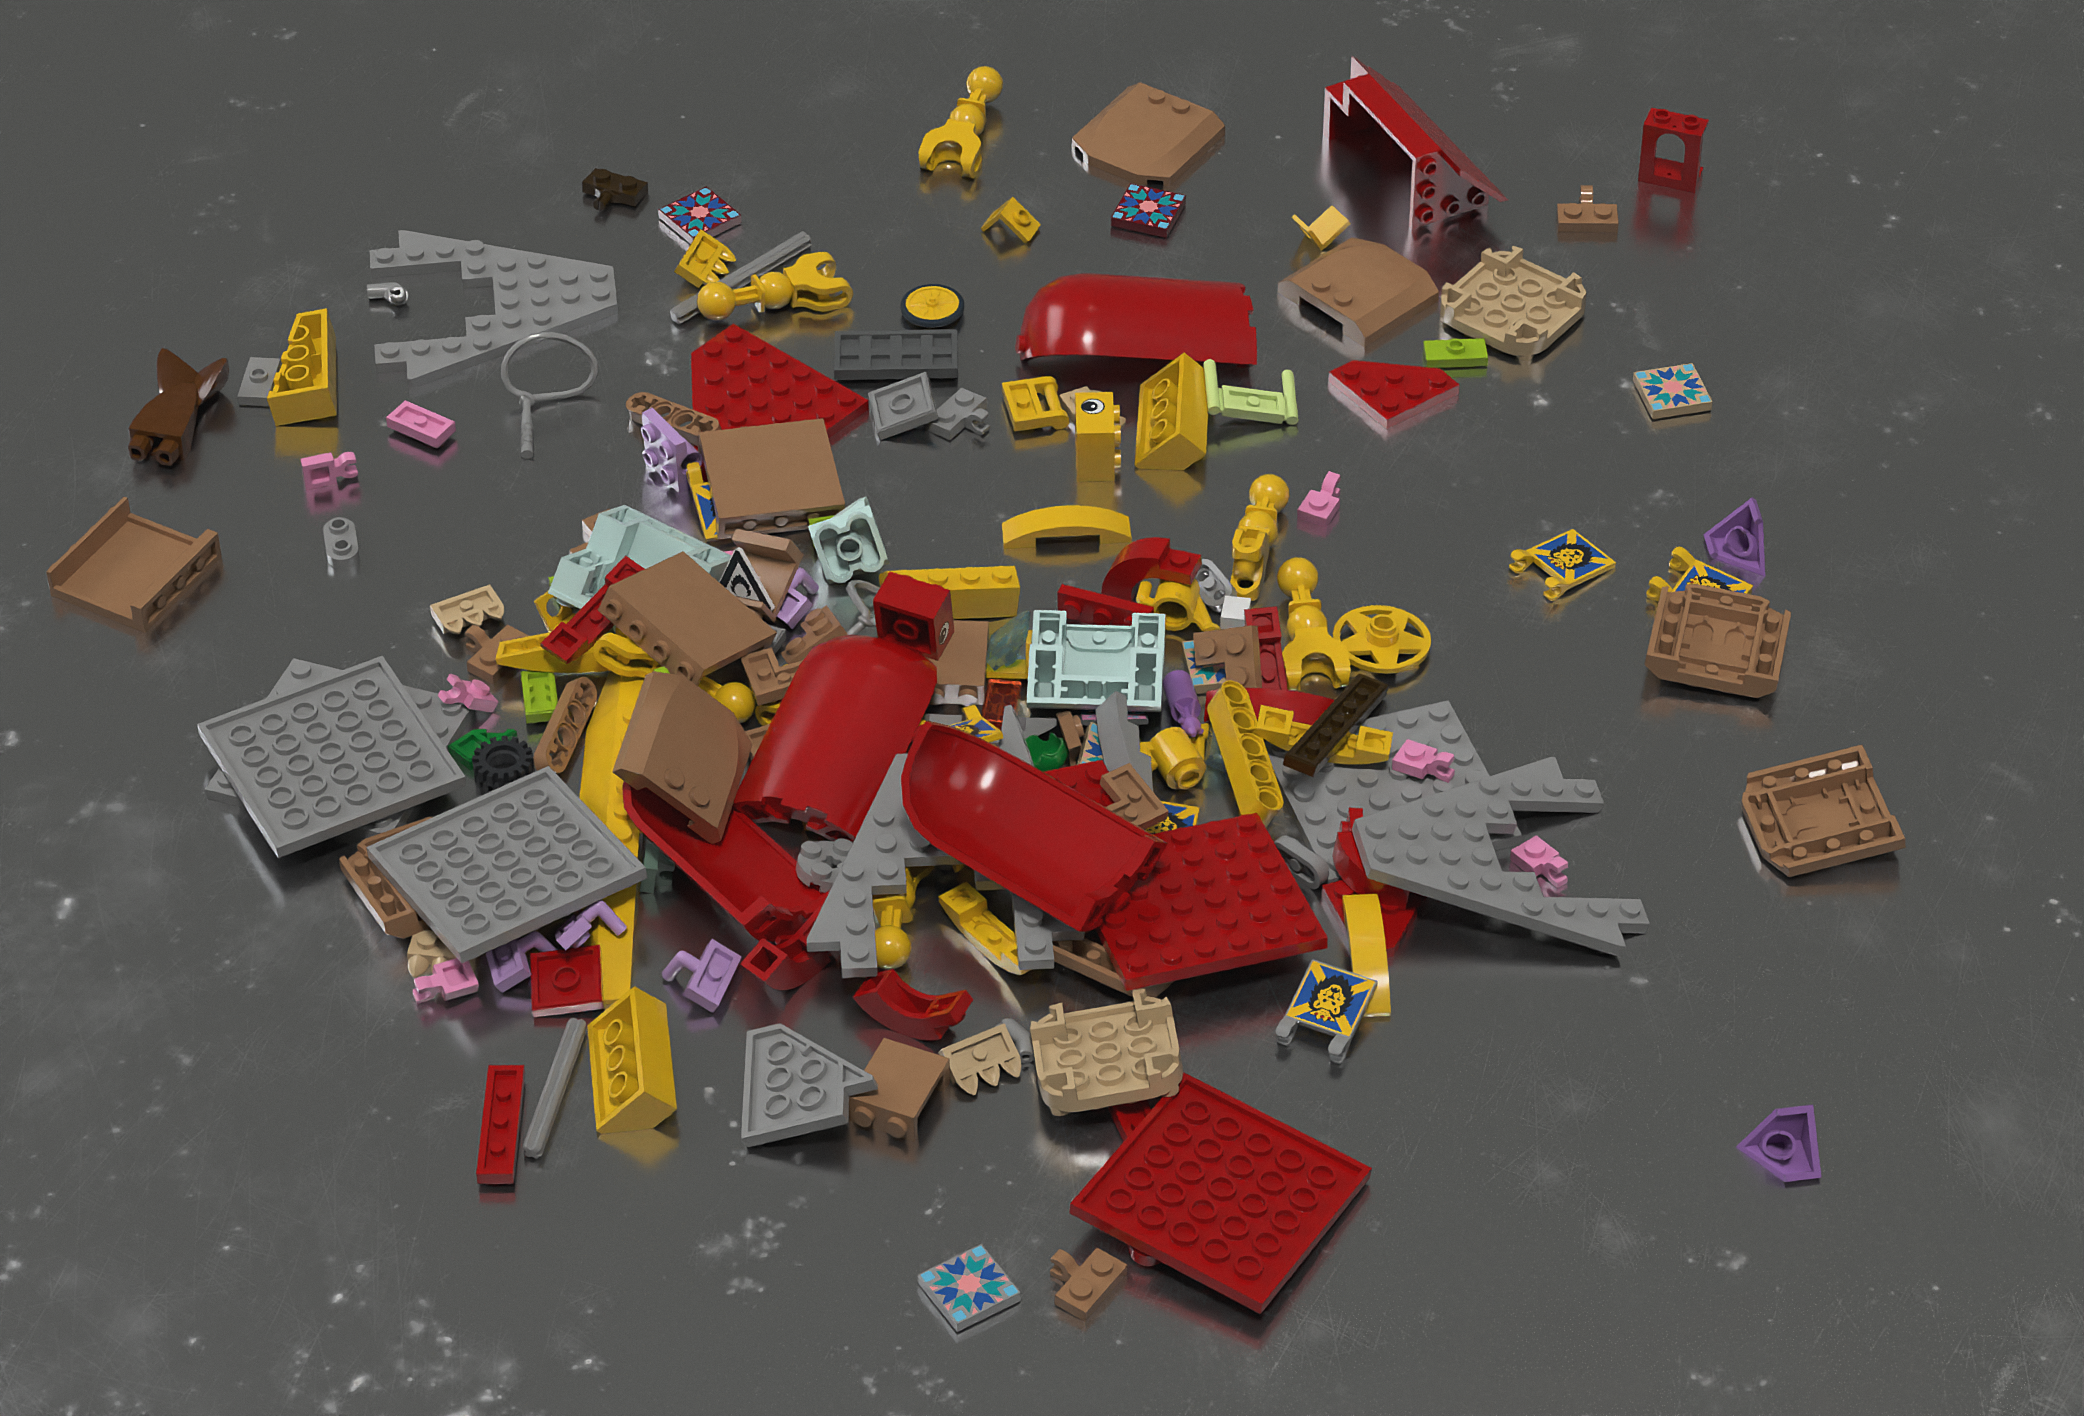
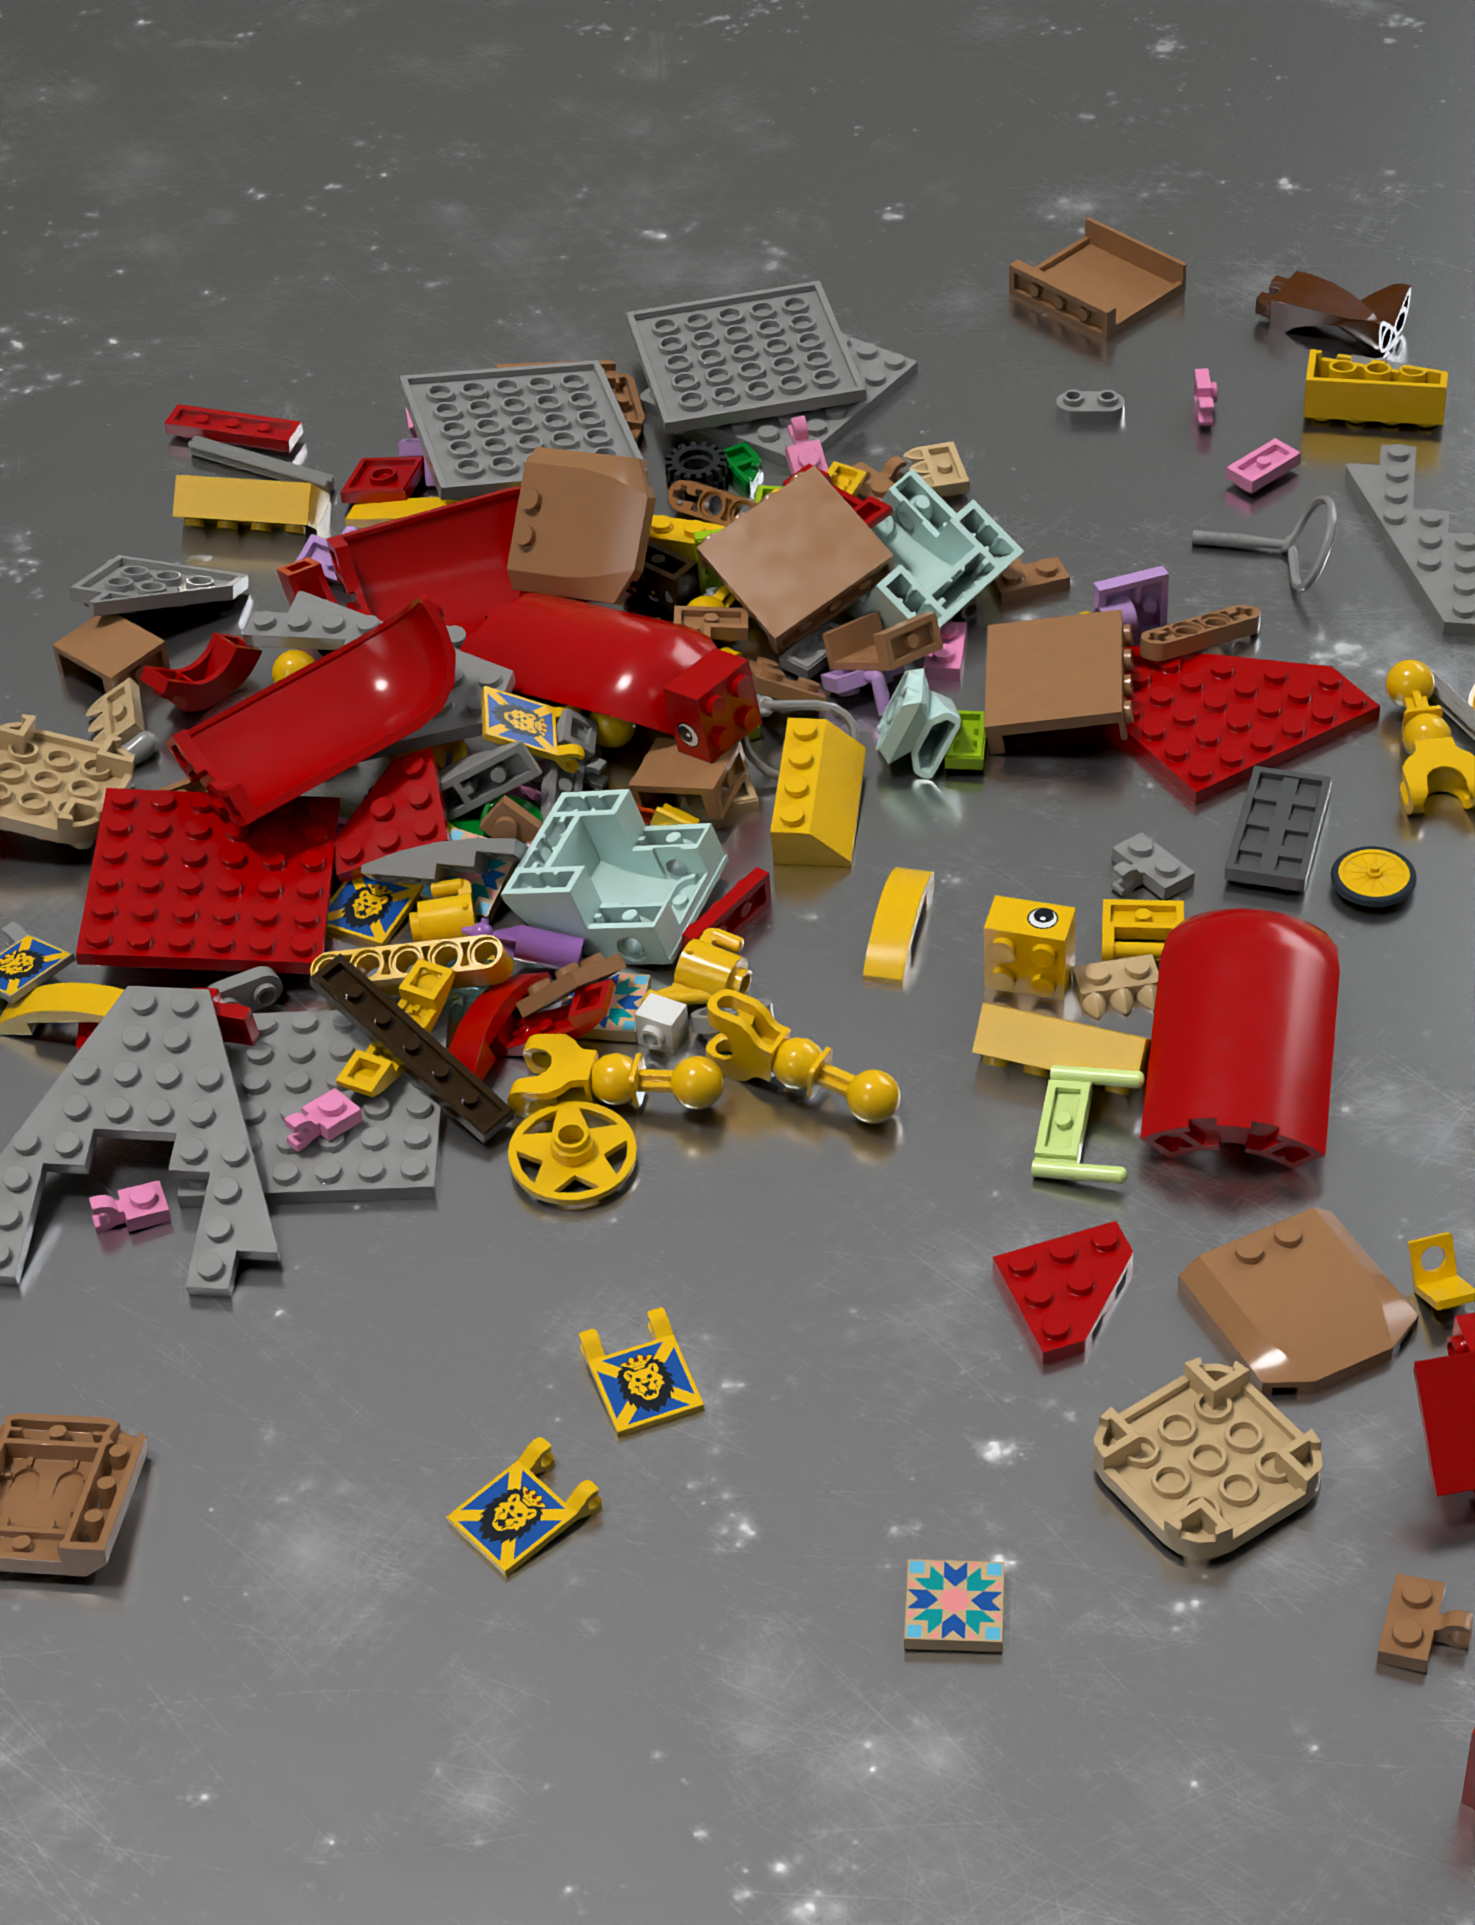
camera: 110 degrees right, 0 degrees up
lavender plate [553,899,627,950] -> none
piece [719,547,775,611] -> none
light grey tile [868,372,939,440] -> none
clear light blue plate [986,610,1031,671] -> none
medium nougat plate [1100,763,1169,830] -> none
red arch [1101,537,1202,601] -> none
bright pink plate [1297,471,1341,528] -> none
lime plate [1423,338,1488,368] -> none
medium nougat wedge [1645,584,1791,698] -> none
medium lavender slope [1703,497,1765,576] -> none

